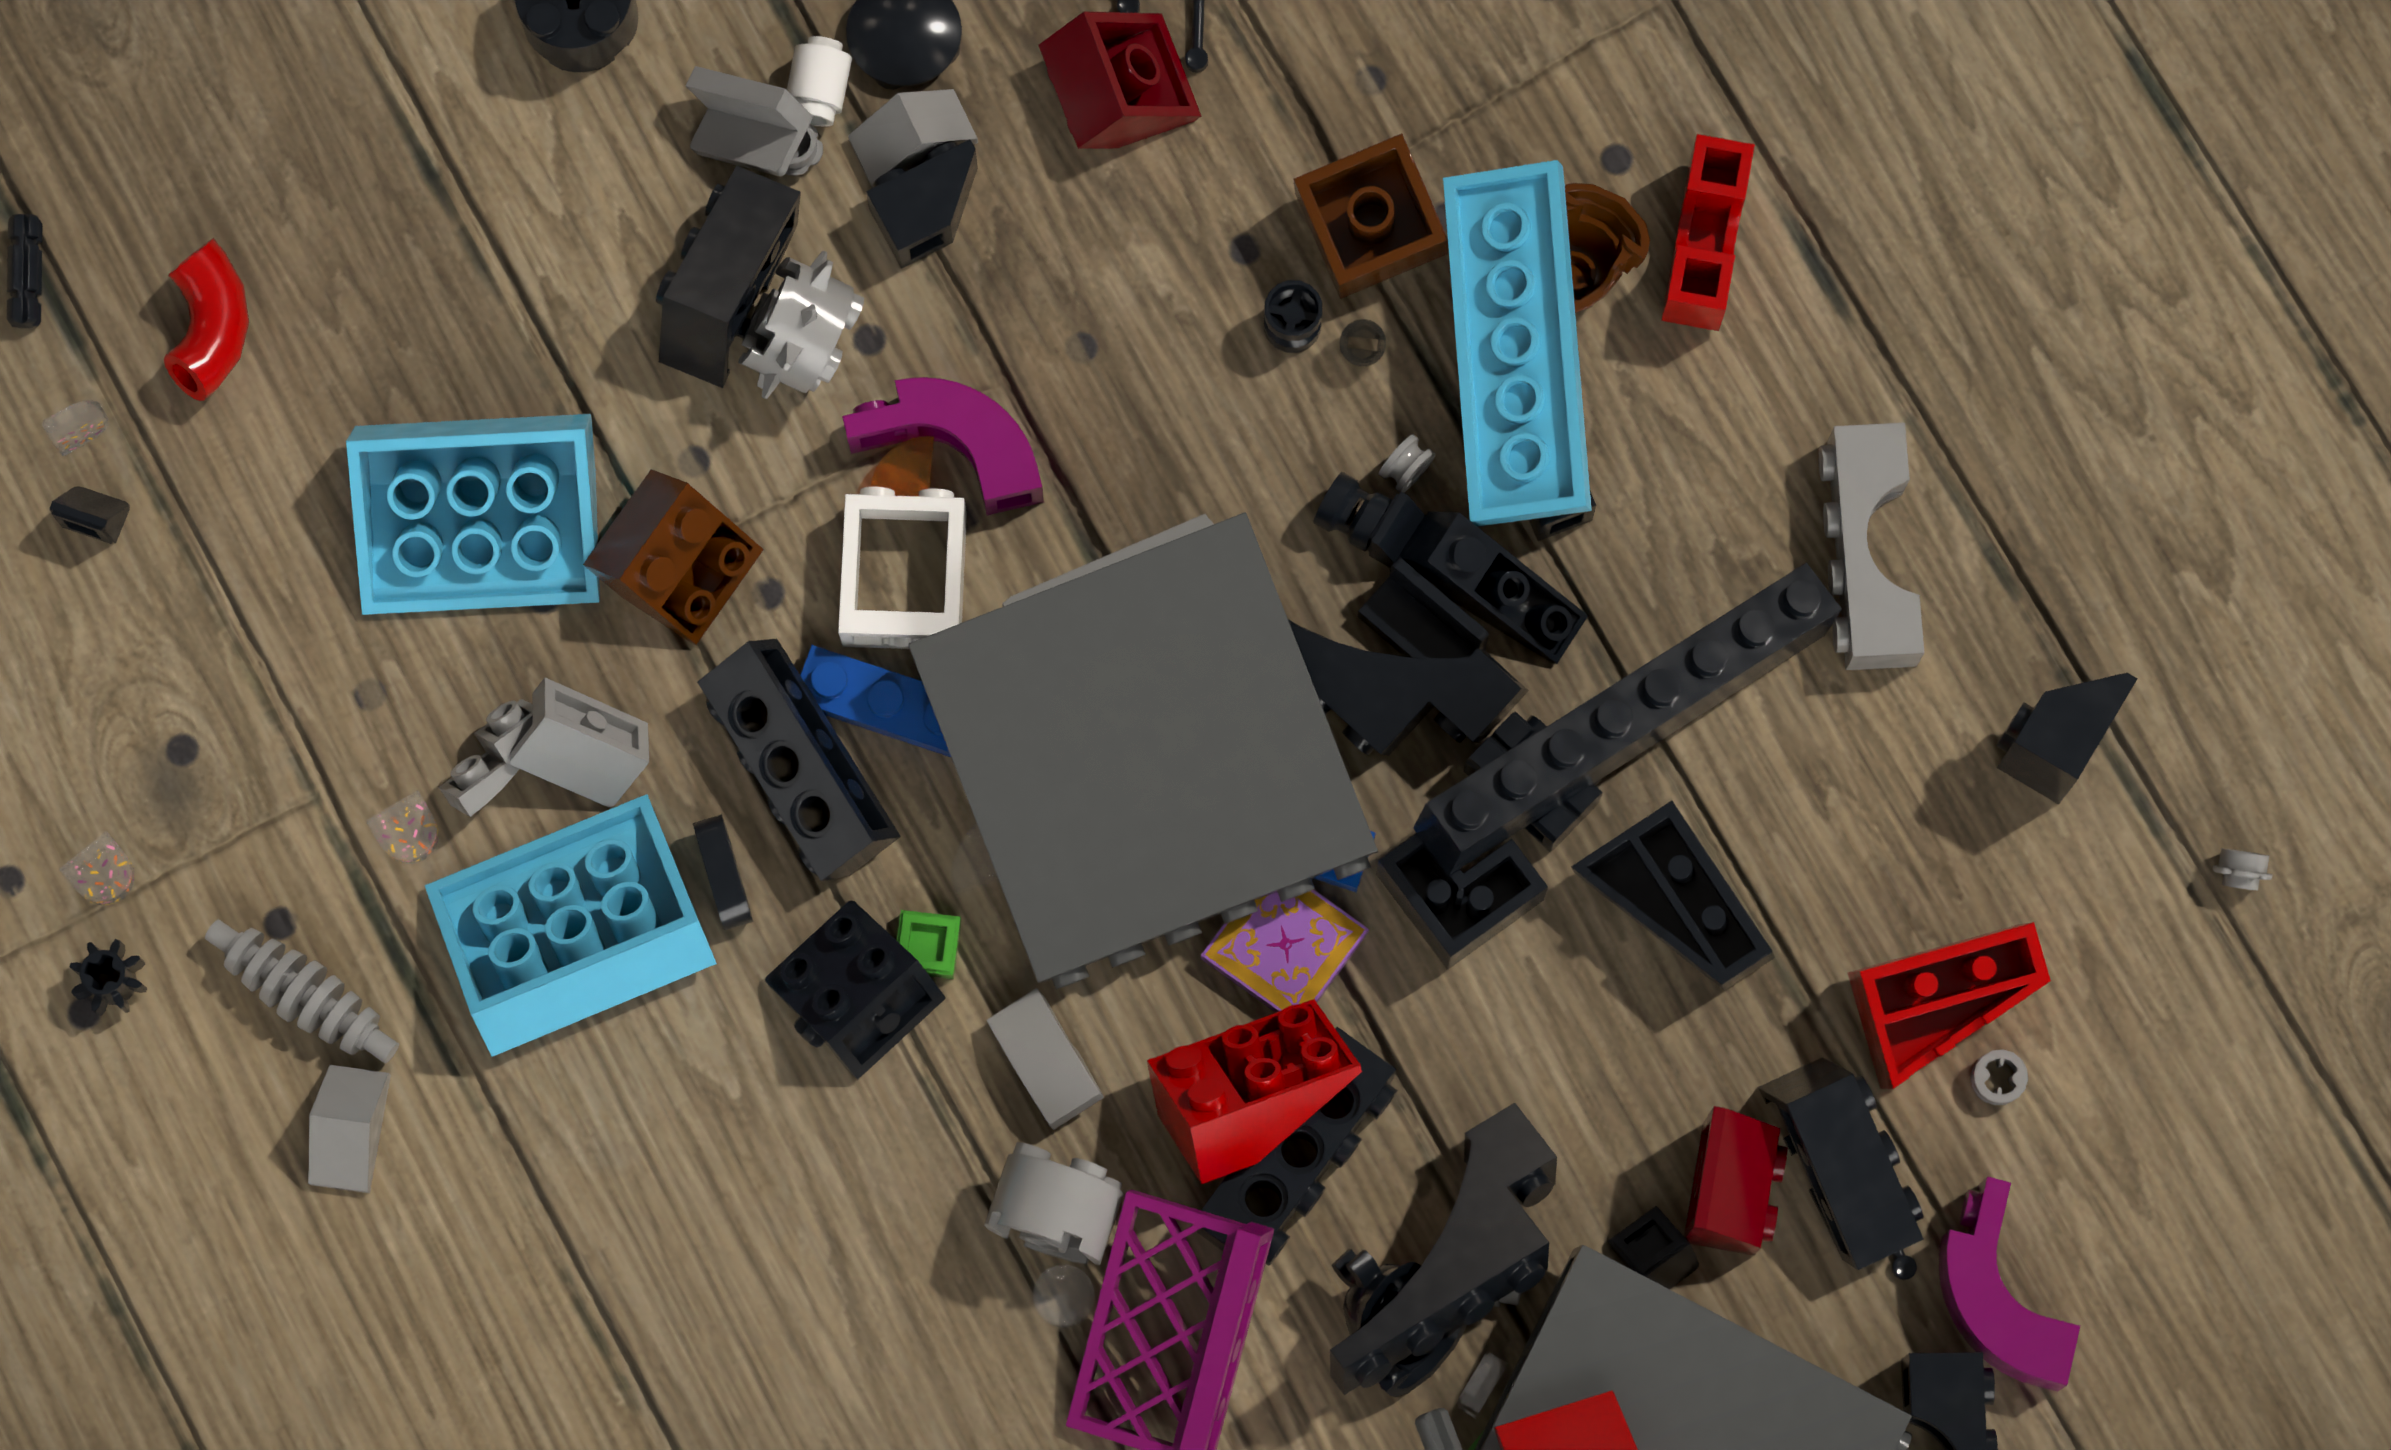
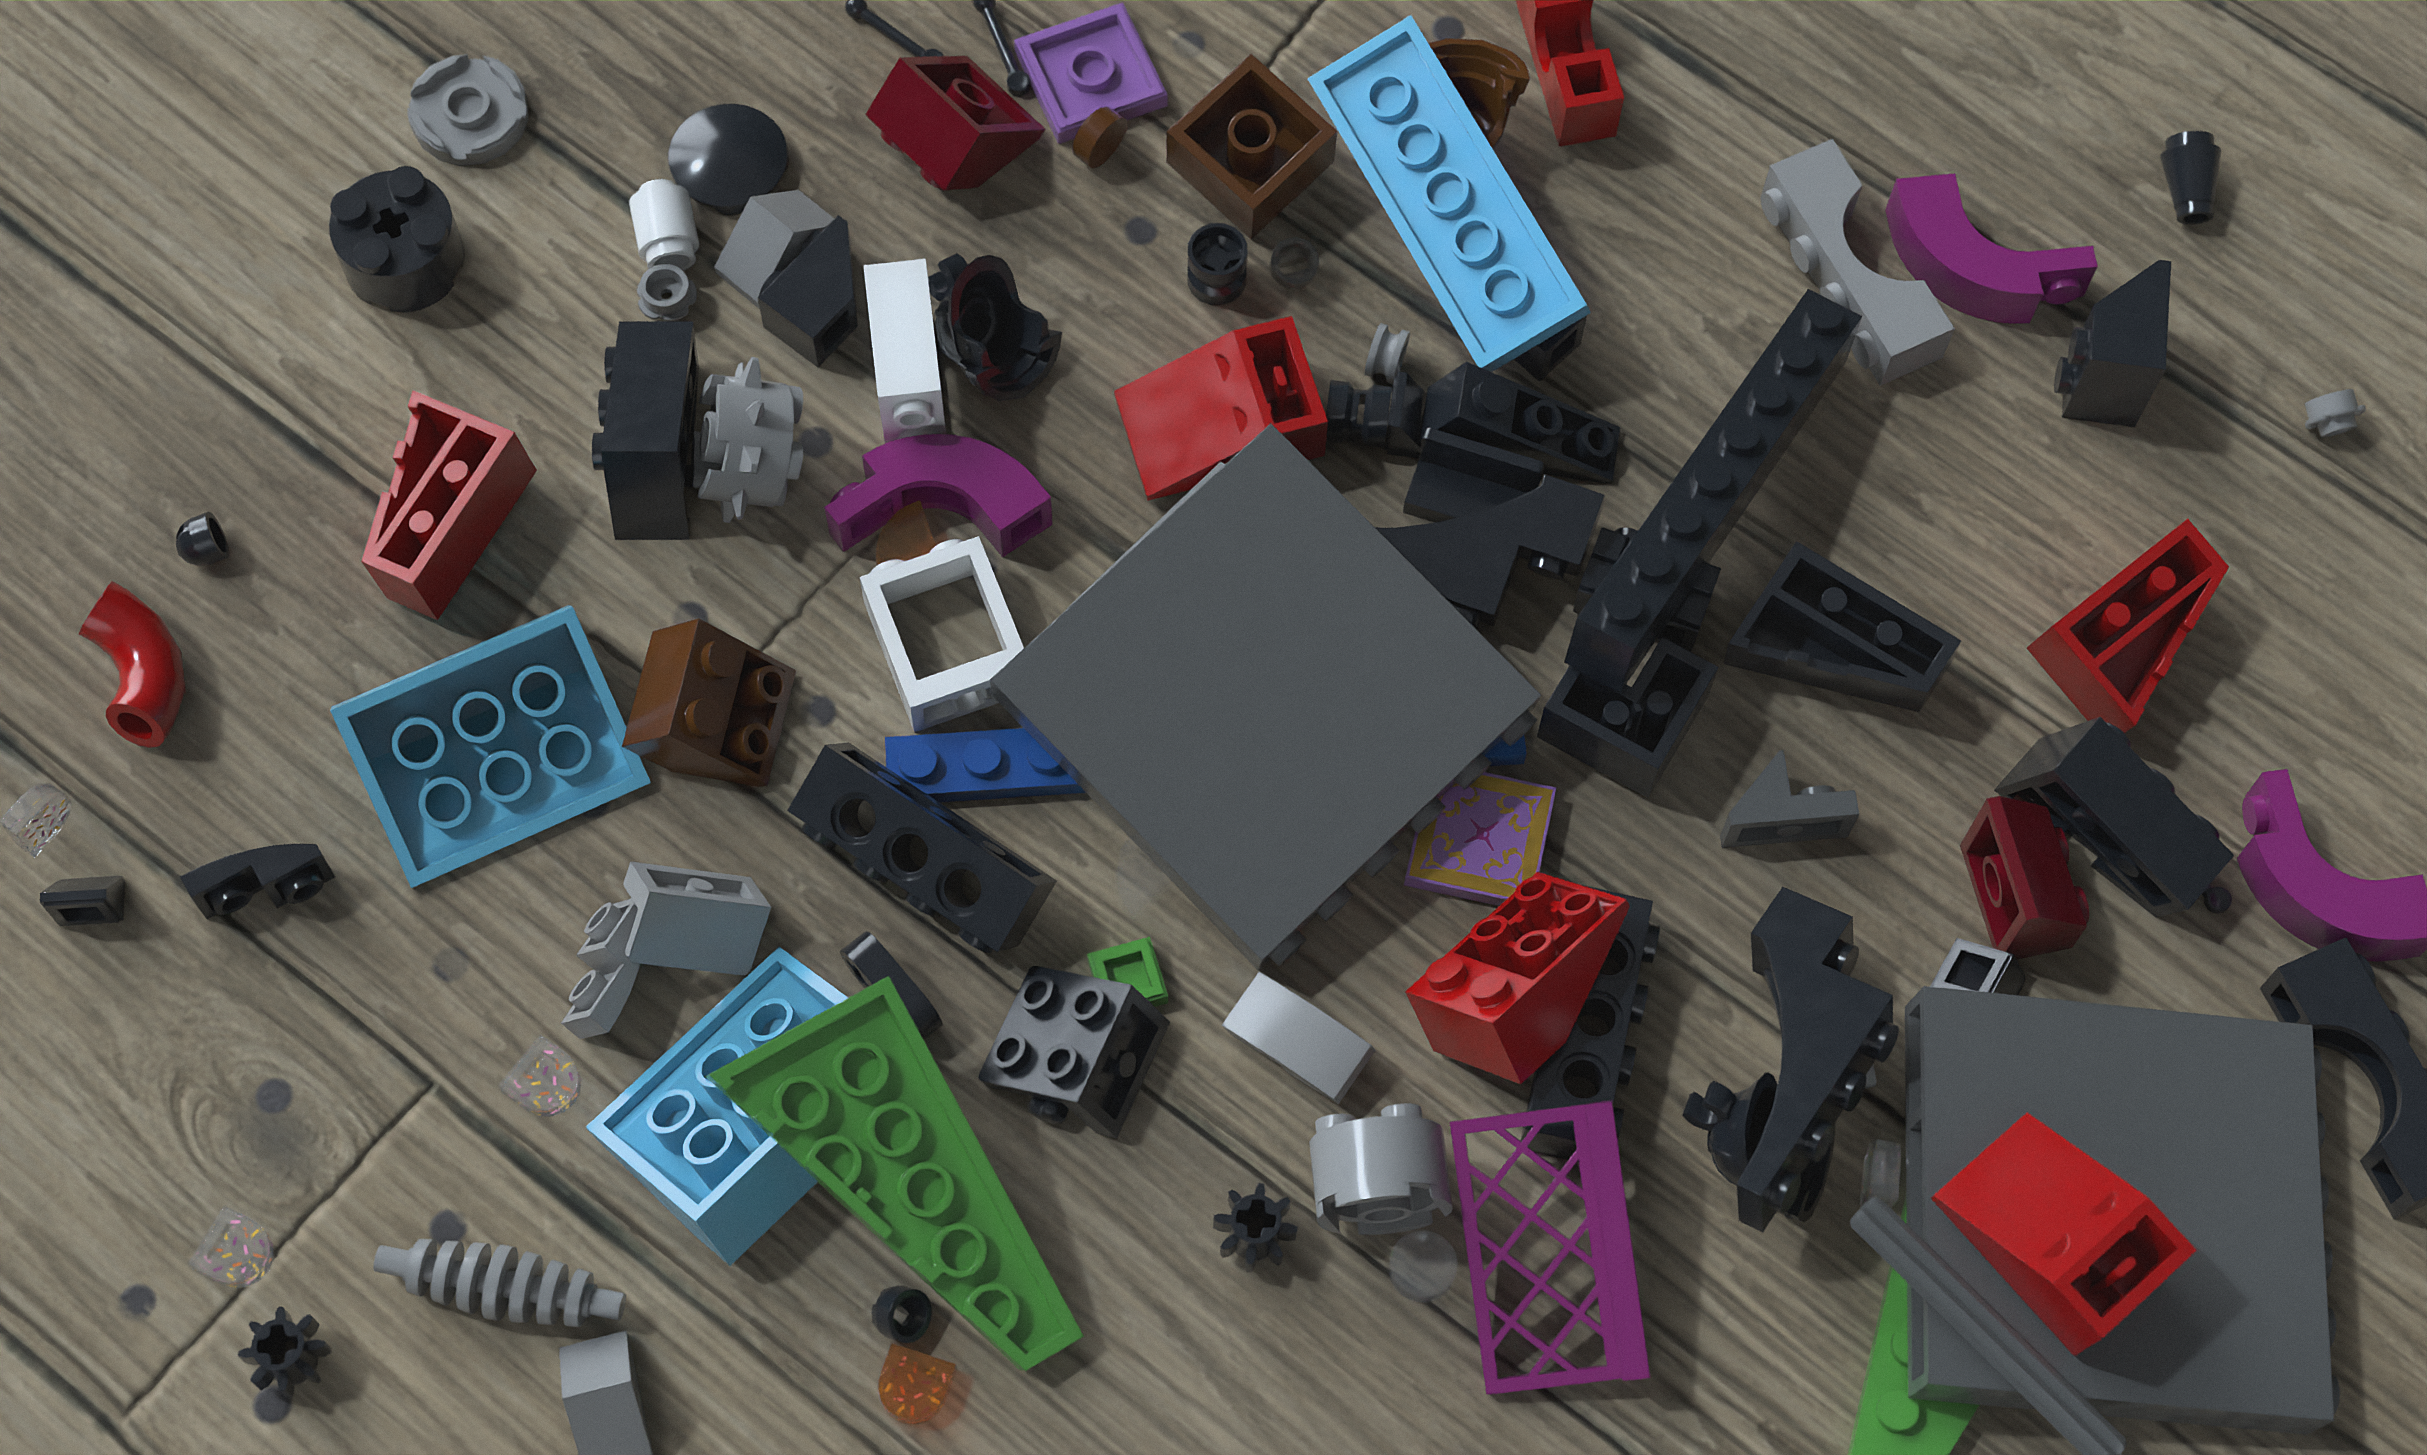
camera: 25 degrees left, 10 degrees down
light grey panel [686,66,813,176] -> none
light grey bush [1970,1049,2028,1105] -> none
none -> black hinge [176,512,229,566]
none -> black slope [180,843,335,920]
none -> red wedge [361,390,537,620]
none -> bright green wing [705,976,1084,1371]
none -> white window [863,259,946,444]
none -> black hinge [871,1285,932,1343]
none -> clear orange tile [878,1343,957,1425]
none -> black helmet [928,253,1062,402]
none -> medium lavender tile [1014,2,1168,144]
none -> reddish brown tile [1072,107,1127,168]
none -> red slope [1114,316,1328,501]
none -> black gear [1213,1183,1298,1272]
none -> dark grey slope [1720,750,1859,848]
none -> magenta arch [1885,173,2098,324]
none -> black cone [2160,131,2221,224]

